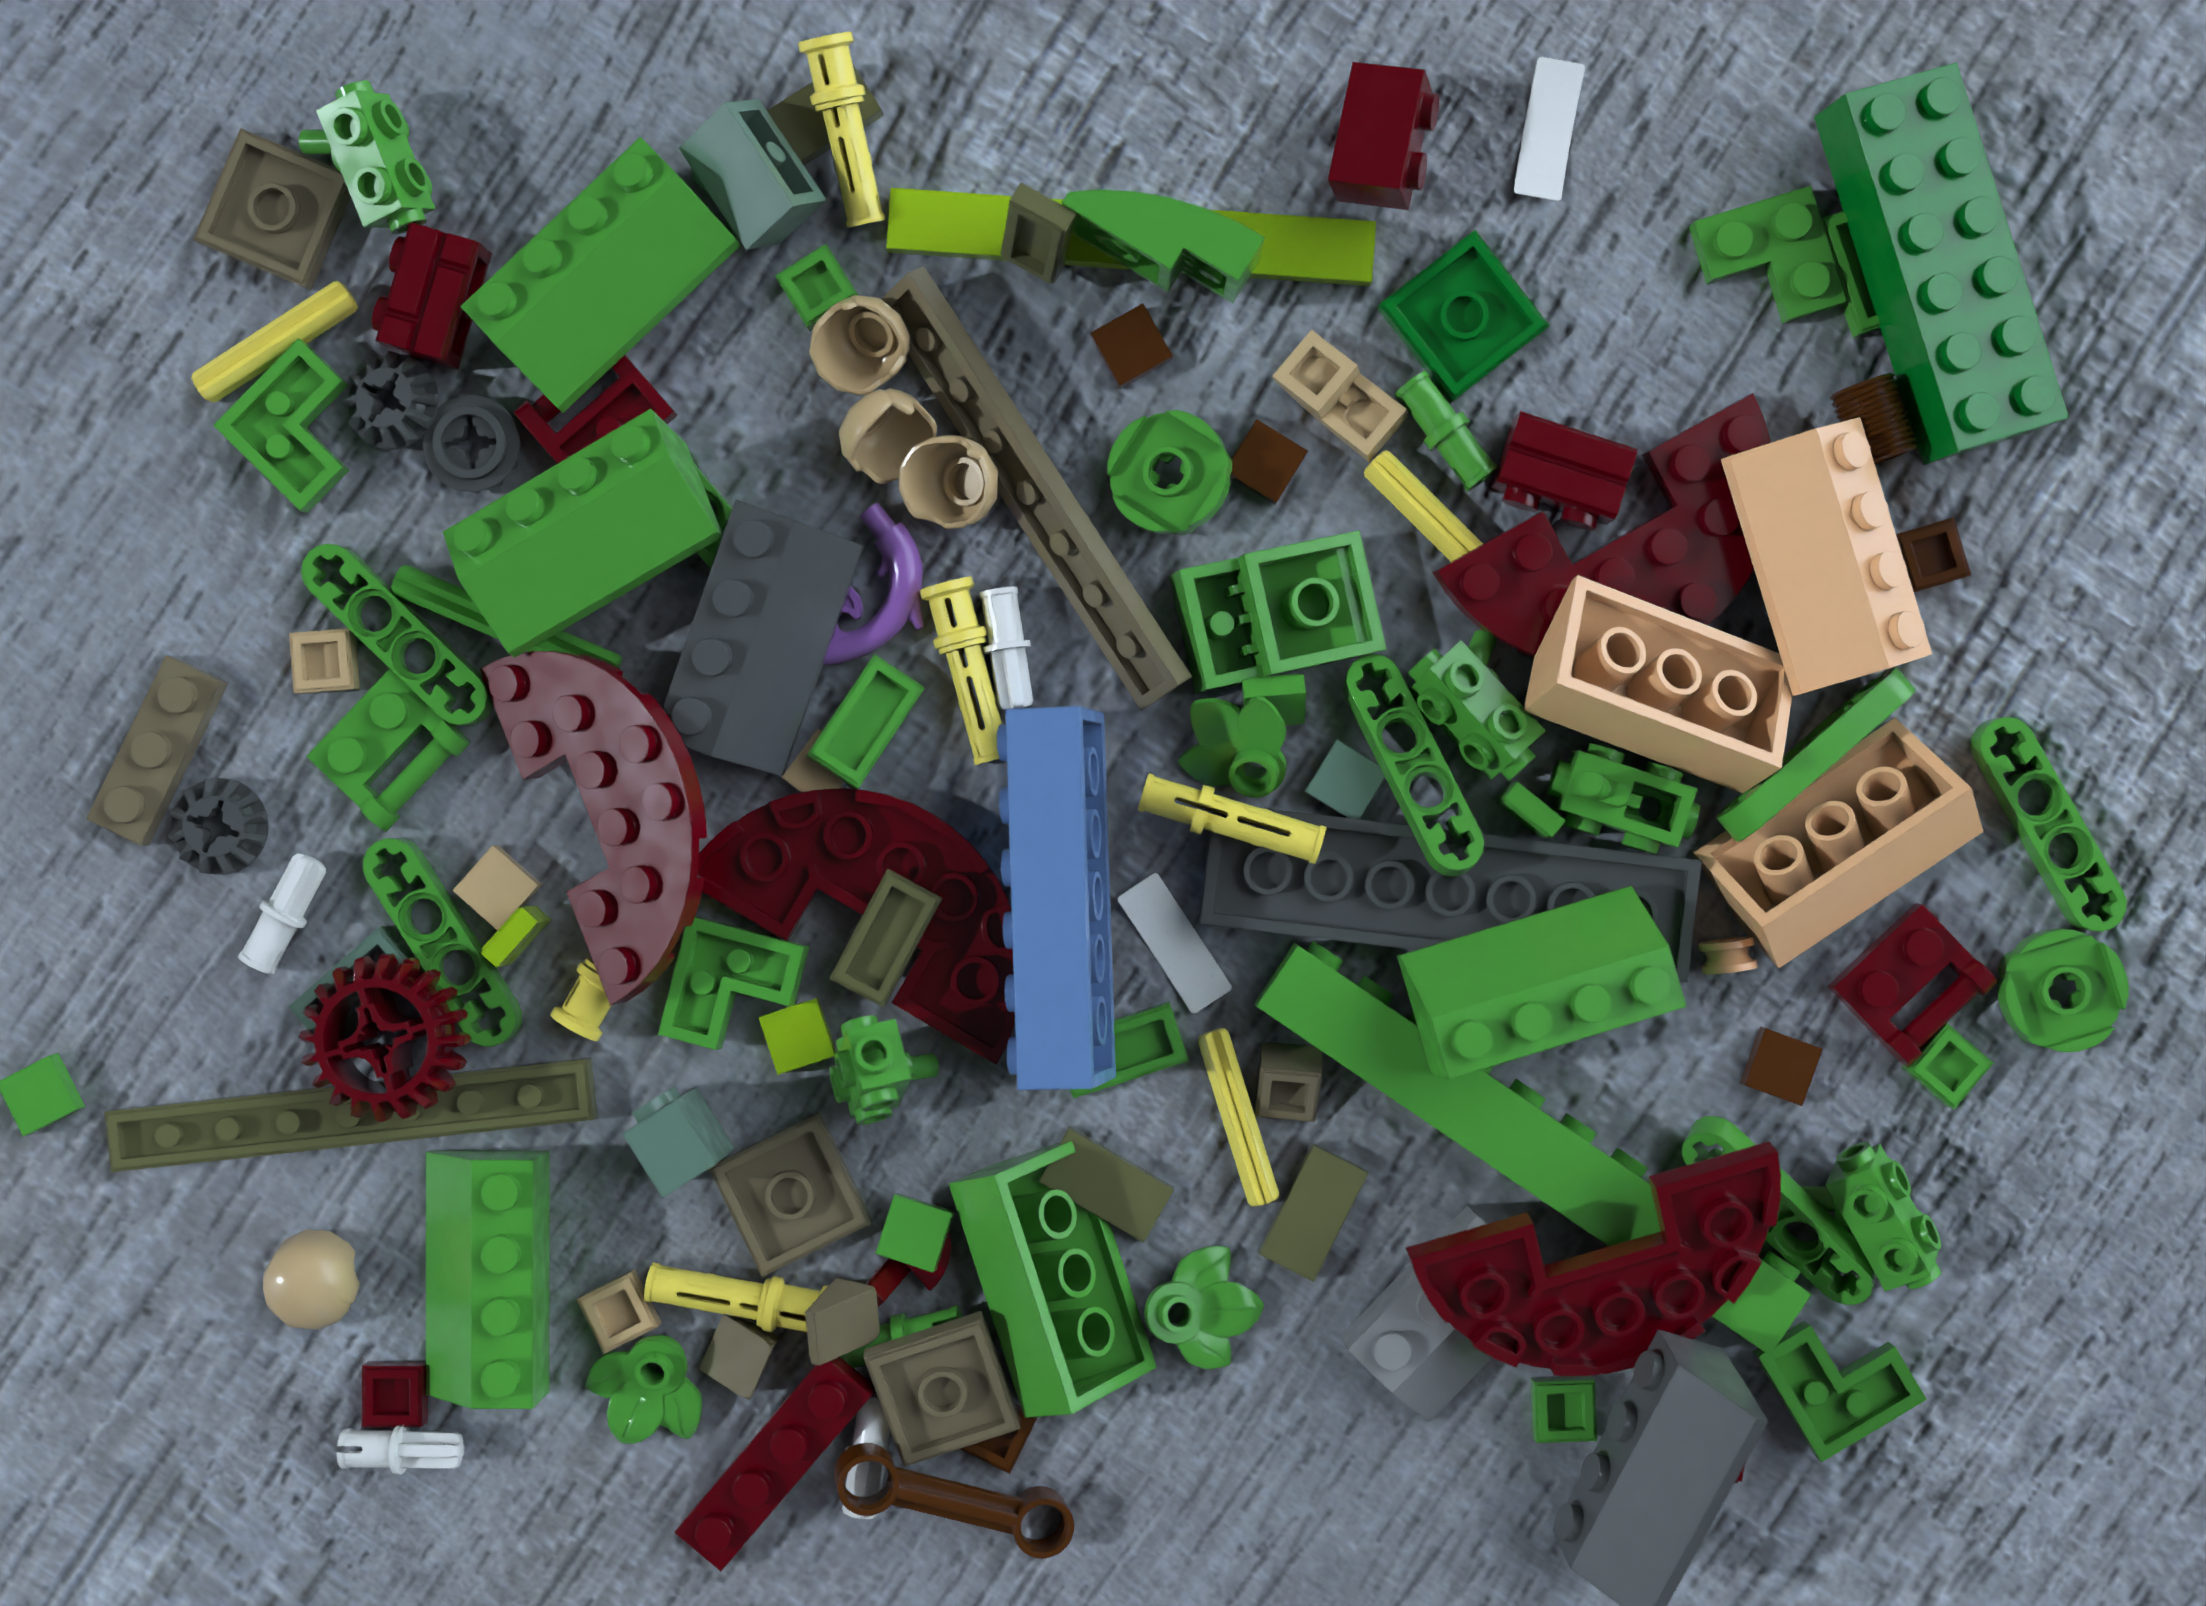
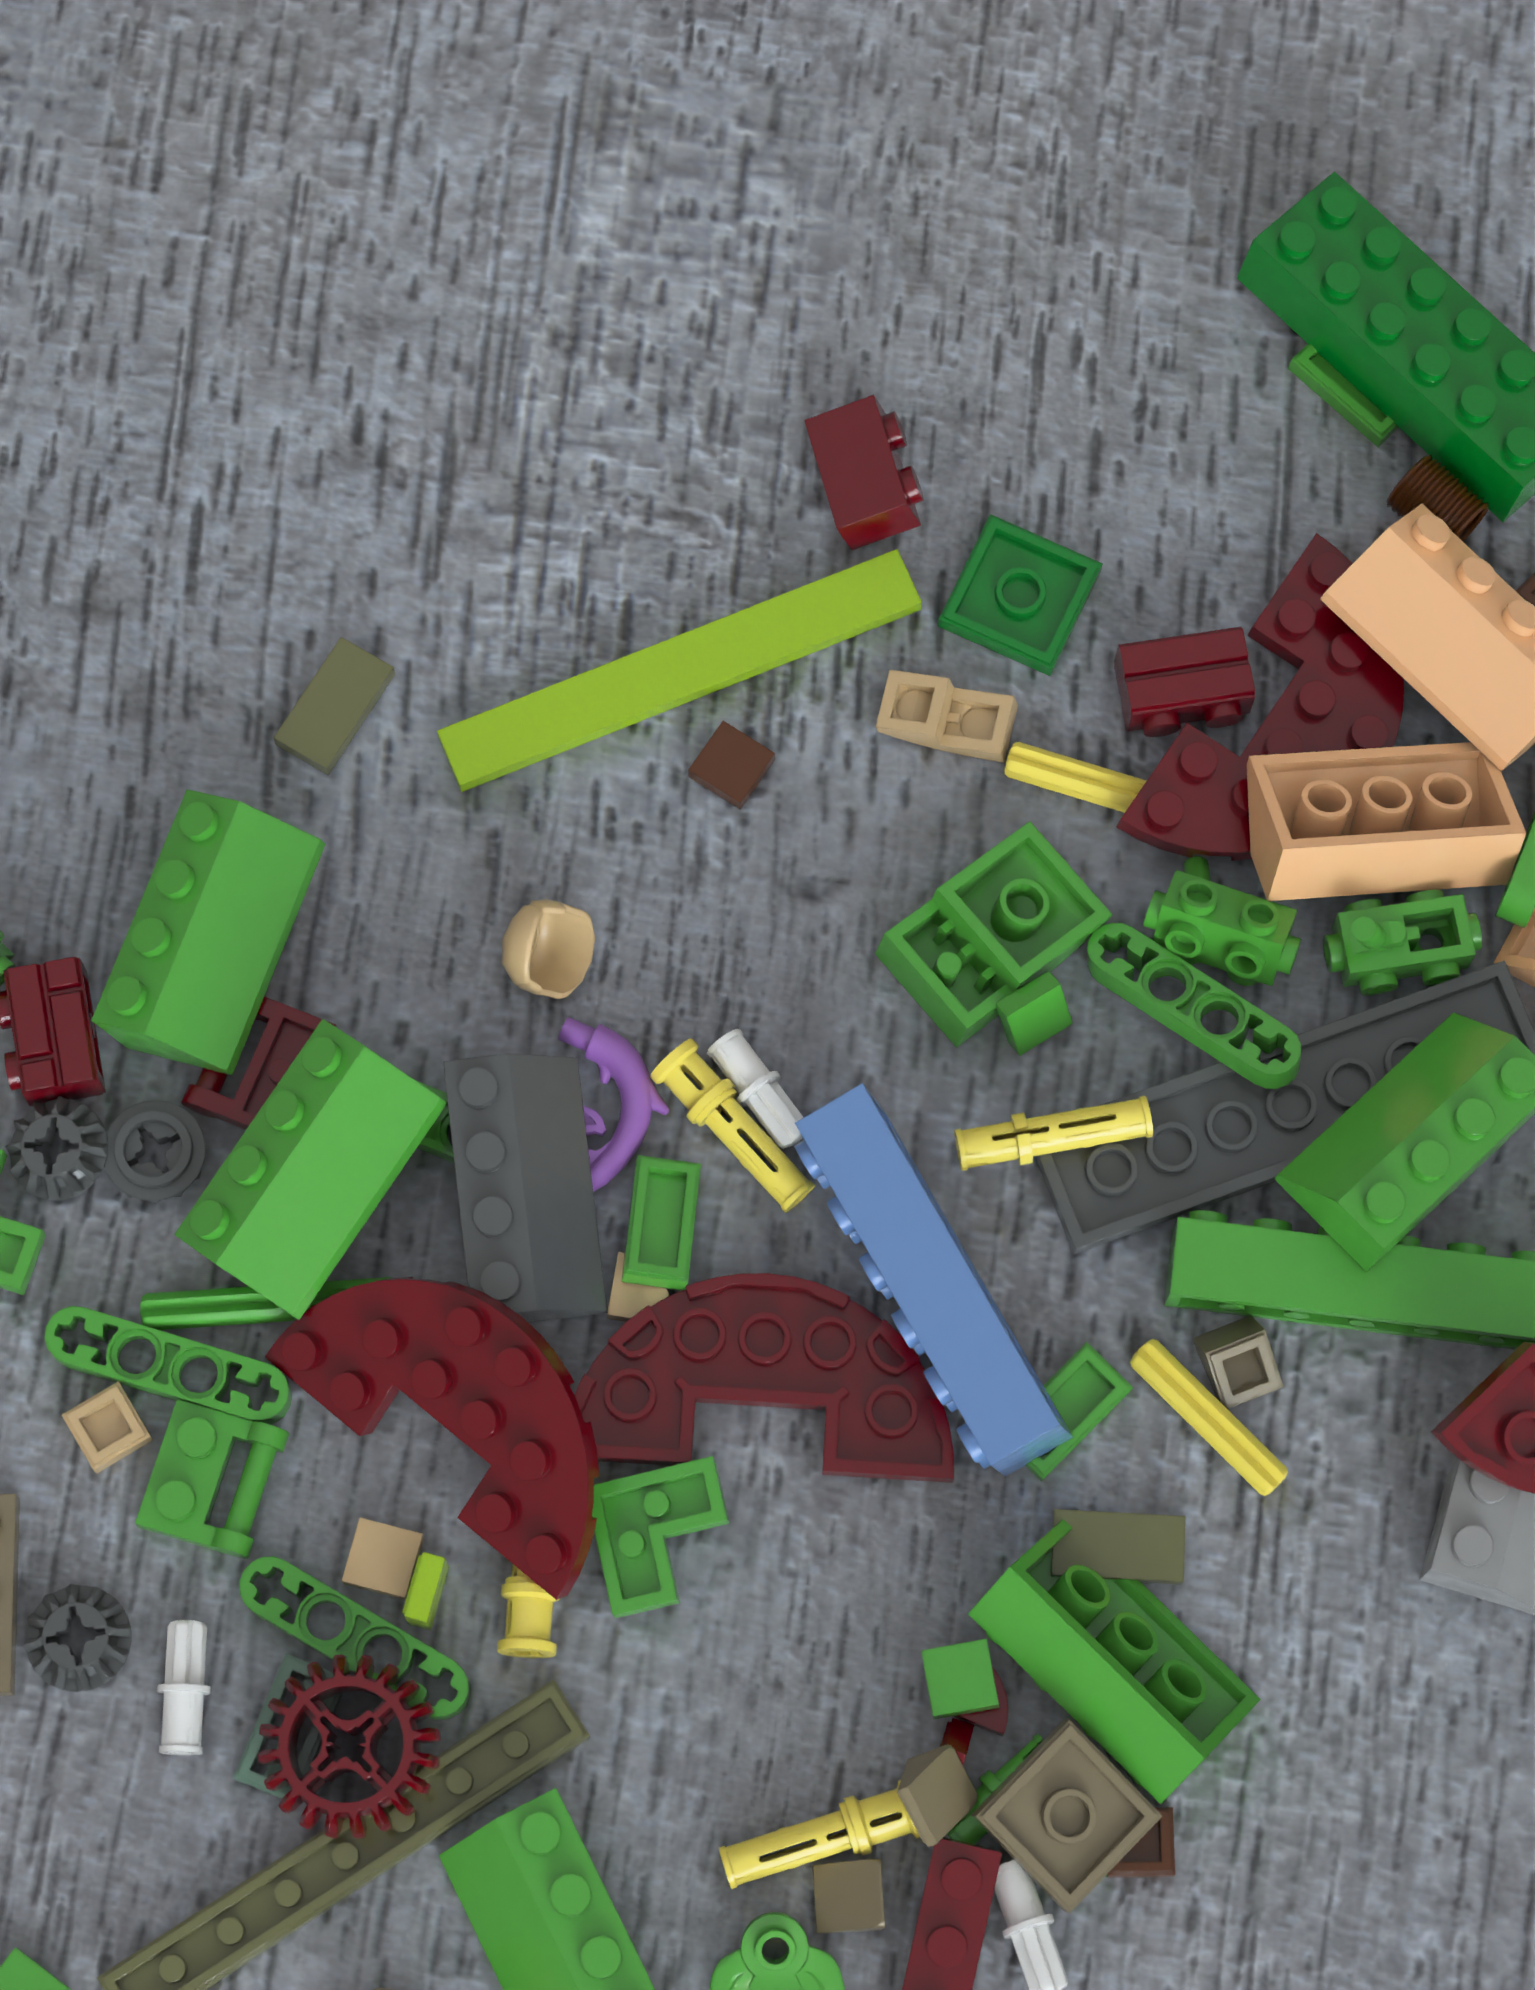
camera: 30 degrees left, 15 degrees down
tan tile [576,1269,662,1354] -> none
sand green brick [622,1086,735,1198] -> none
sand green brick [679,99,827,250] -> none
dark tan tile [709,1112,873,1277] -> none
lime tile [758,997,837,1075] -> none
bright green tile [775,244,858,331] -> none
light yellow pin [798,32,886,228] -> none
tan hair [809,295,910,395] -> none
olive tile [829,869,943,1007] -> none
bright green brick [829,1015,939,1125] -> none
reddish brown piece [834,1443,1074,1559] -> none
dark tan plate [881,266,1192,711] -> none
tan hair [898,435,998,529] -> none
olive tile [1001,182,1076,284] -> none
bright green slope [1062,189,1265,304] -> none
bright green plate [1108,410,1232,536] -> none
white sticker [1118,873,1232,1013] -> none
bright green plate [1144,1245,1264,1369] -> none
bright green plate [1178,695,1287,798] -> none
reddish brown tile [1230,419,1308,505] -> none
olive tile [1258,1143,1369,1282] -> none
sand green tile [1304,740,1385,819] -> none
bright green pin [1394,371,1499,492] -> none
bright green tile [1495,782,1566,838] -> none
white sticker [1514,57,1585,201] -> none
bright green plate [1689,185,1847,324] -> none

